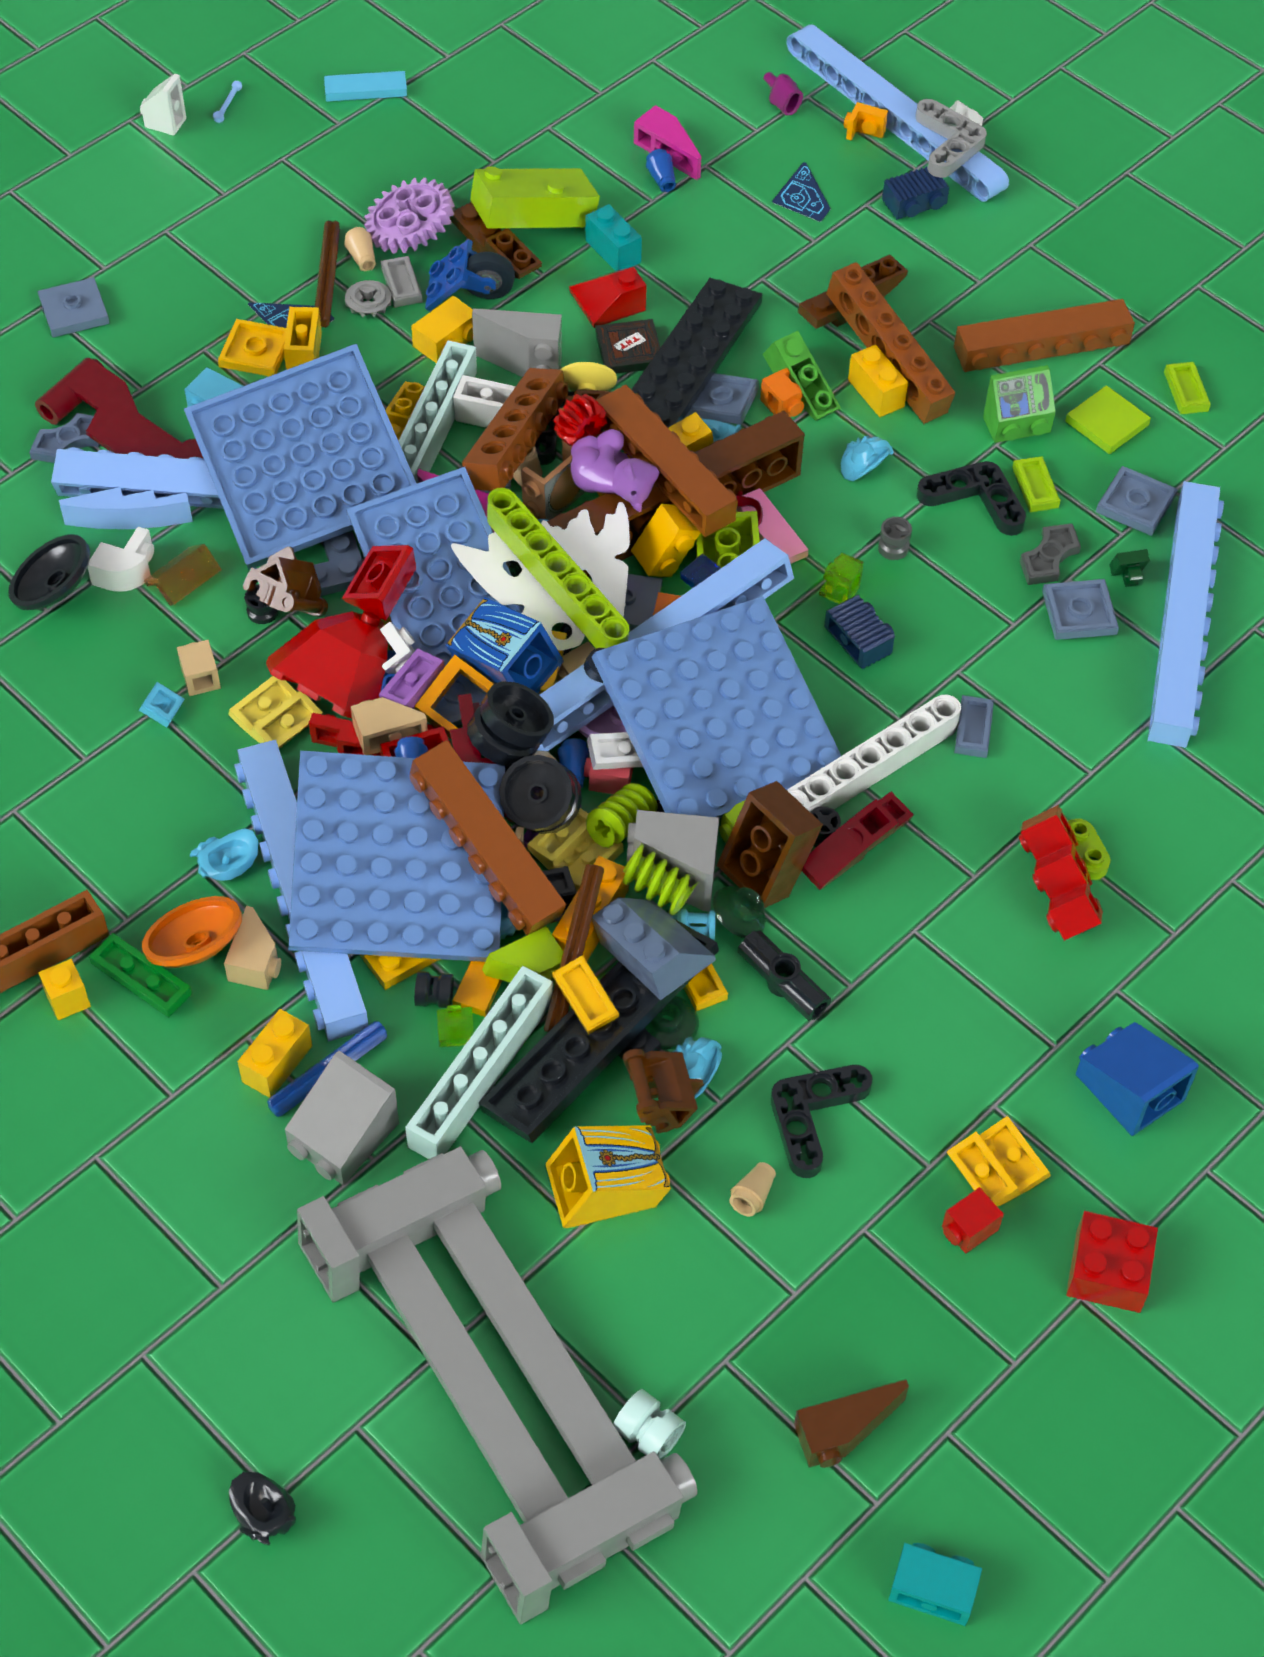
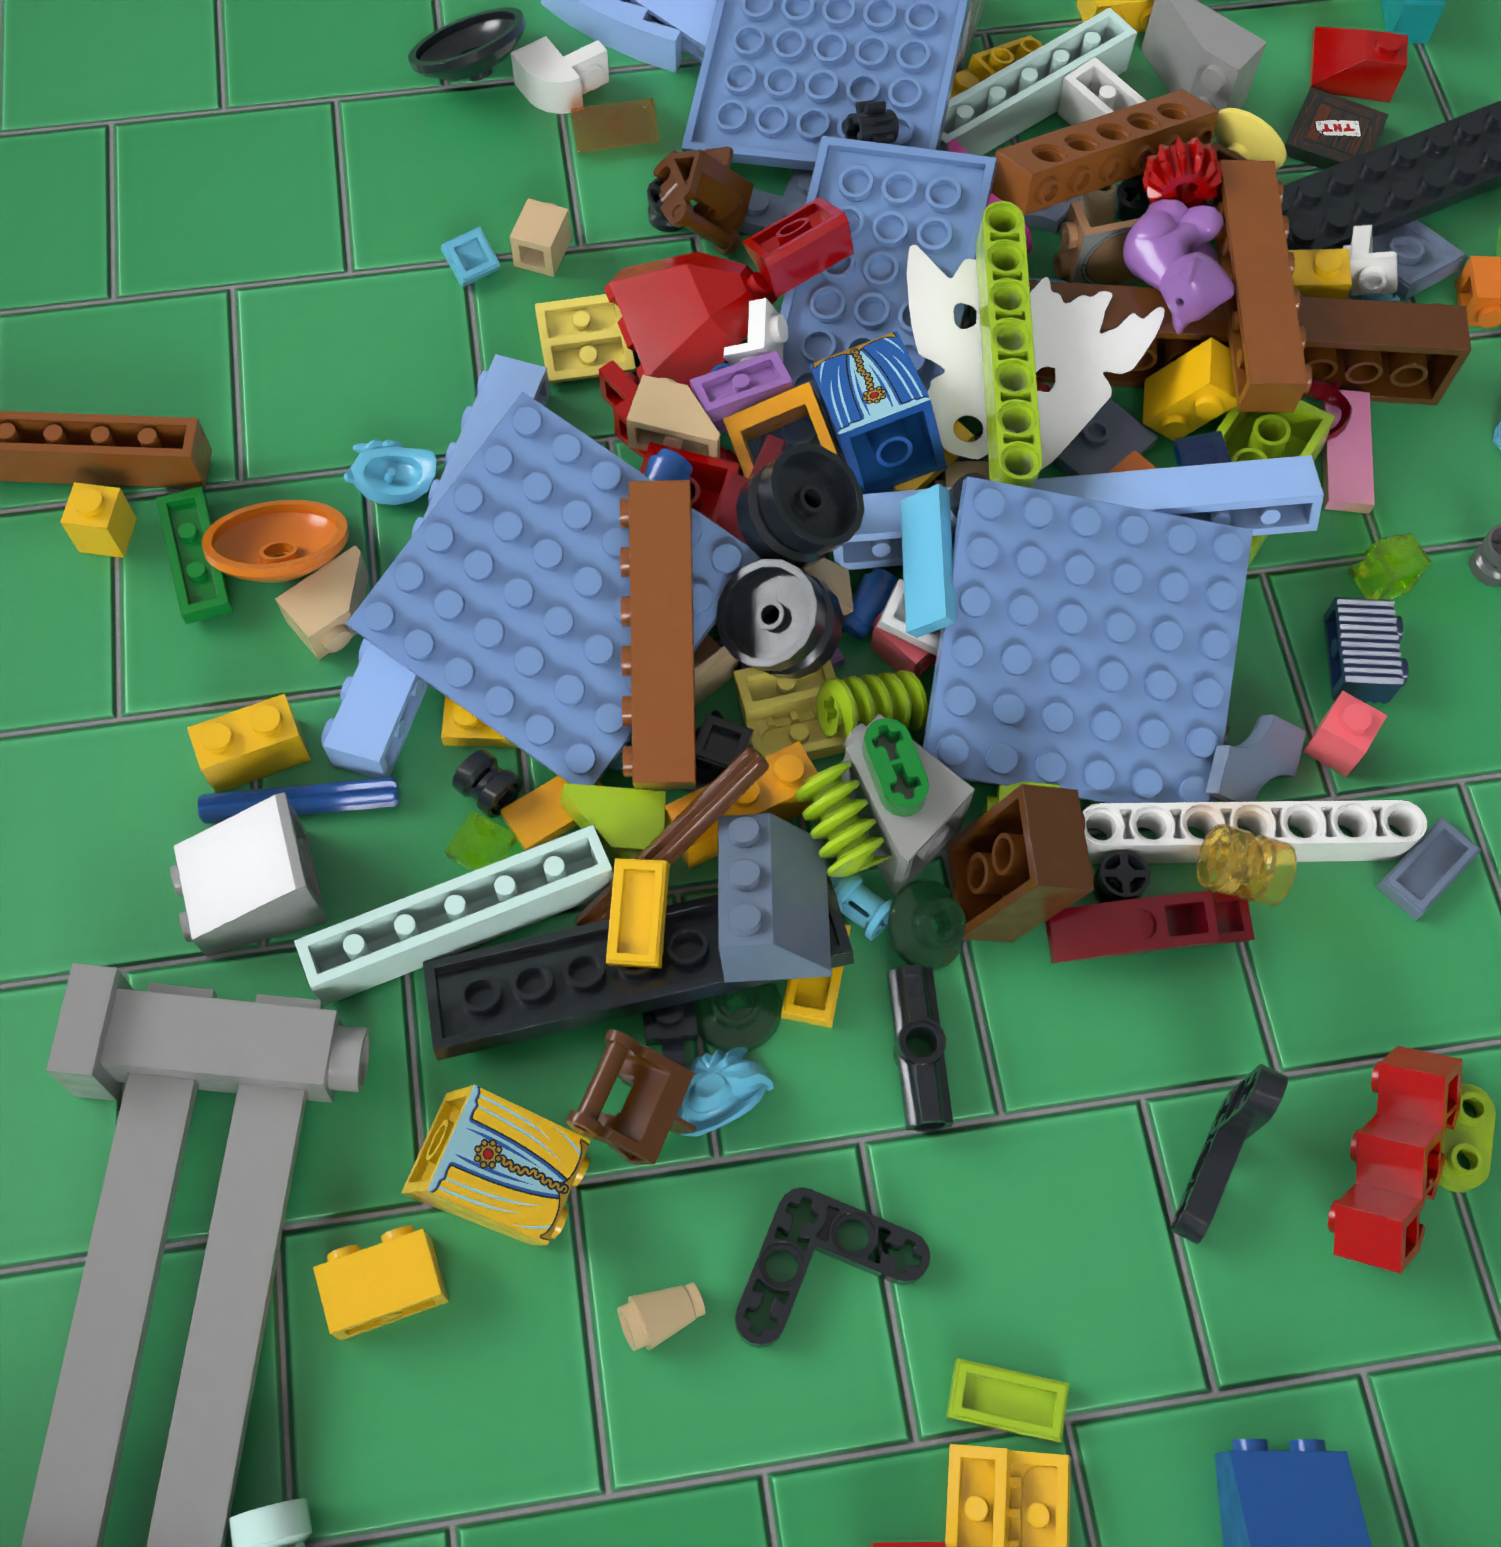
camera: 35 degrees right, 10 degrees up
none -> yellow brick [313,1225,449,1341]
none -> black gear [844,100,899,144]
none -> green beam [862,718,929,817]
none -> medium azure tile [900,484,957,638]
none -> lime tile [946,1358,1070,1444]
none -> black beam [1171,1064,1289,1244]
none -> clear yellow wheel [1196,824,1297,907]
none -> sand blue tile [1205,715,1306,802]
none -> coral brick [1303,691,1387,777]
none -> white bracket [1343,225,1398,296]

